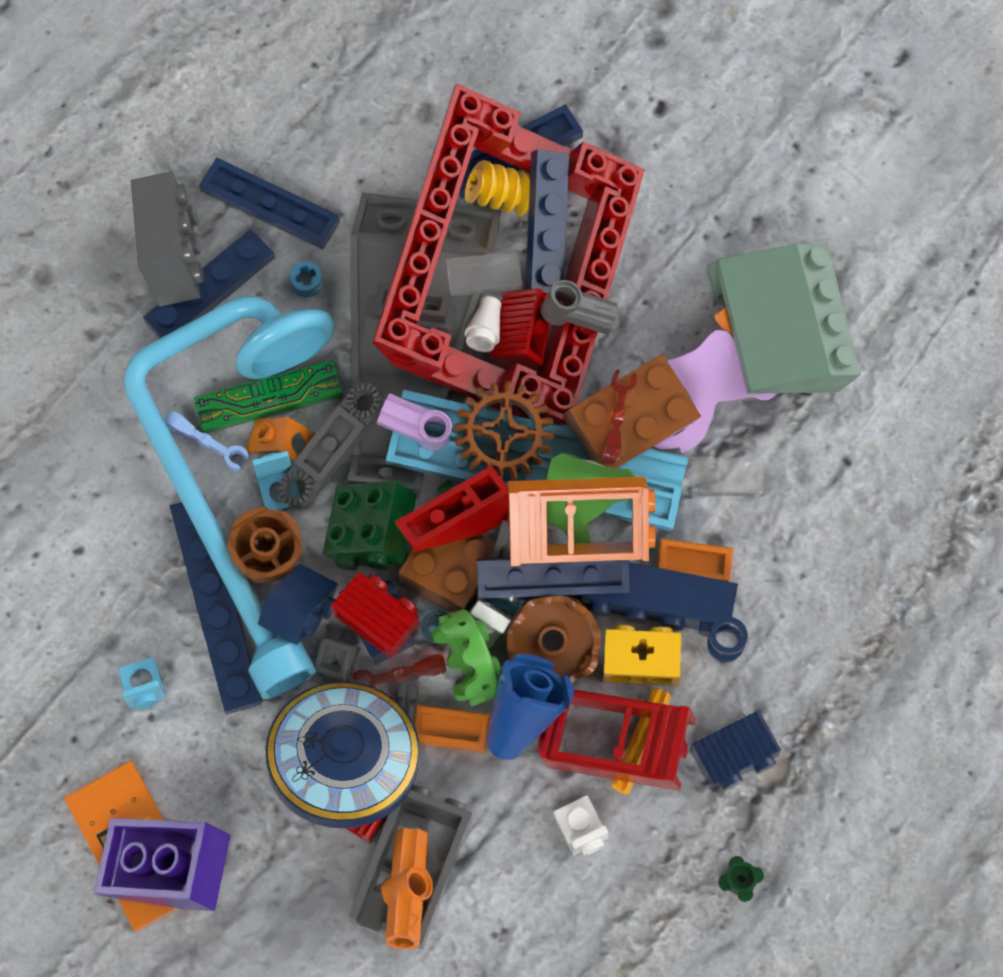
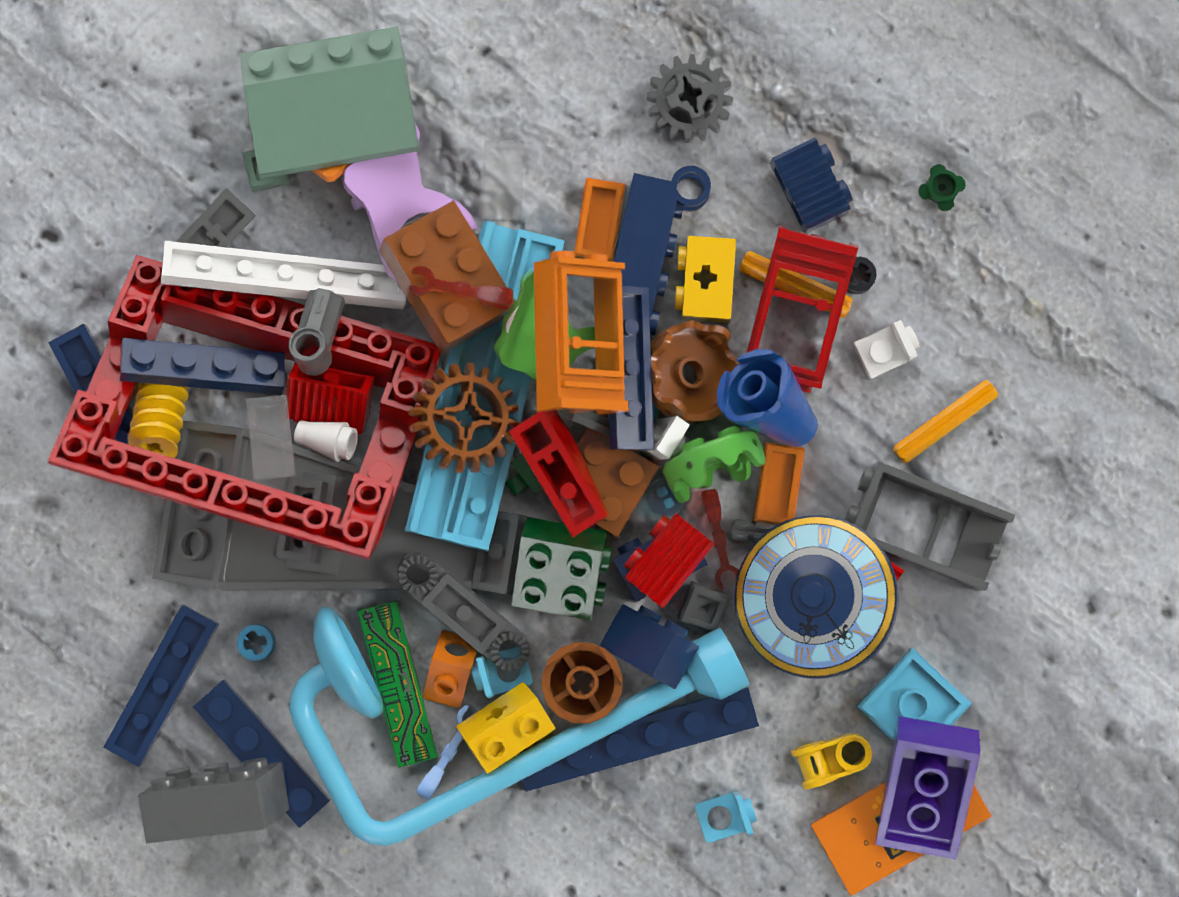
camera: 85 degrees left, 15 degrees up
lavender piece [377,393,452,451] -> none
orange piece [381,828,433,950] -> none
none -> white plate [161,241,406,310]
none -> dark grey hinge [176,188,256,247]
none -> yellow brick [456,682,556,774]
none -> dark grey gear [646,54,733,143]
none -> yellow piece [790,733,872,790]
none -> black bush [847,256,877,294]
none -> medium azure tile [856,648,972,741]
none -> light orange axle [893,380,998,463]

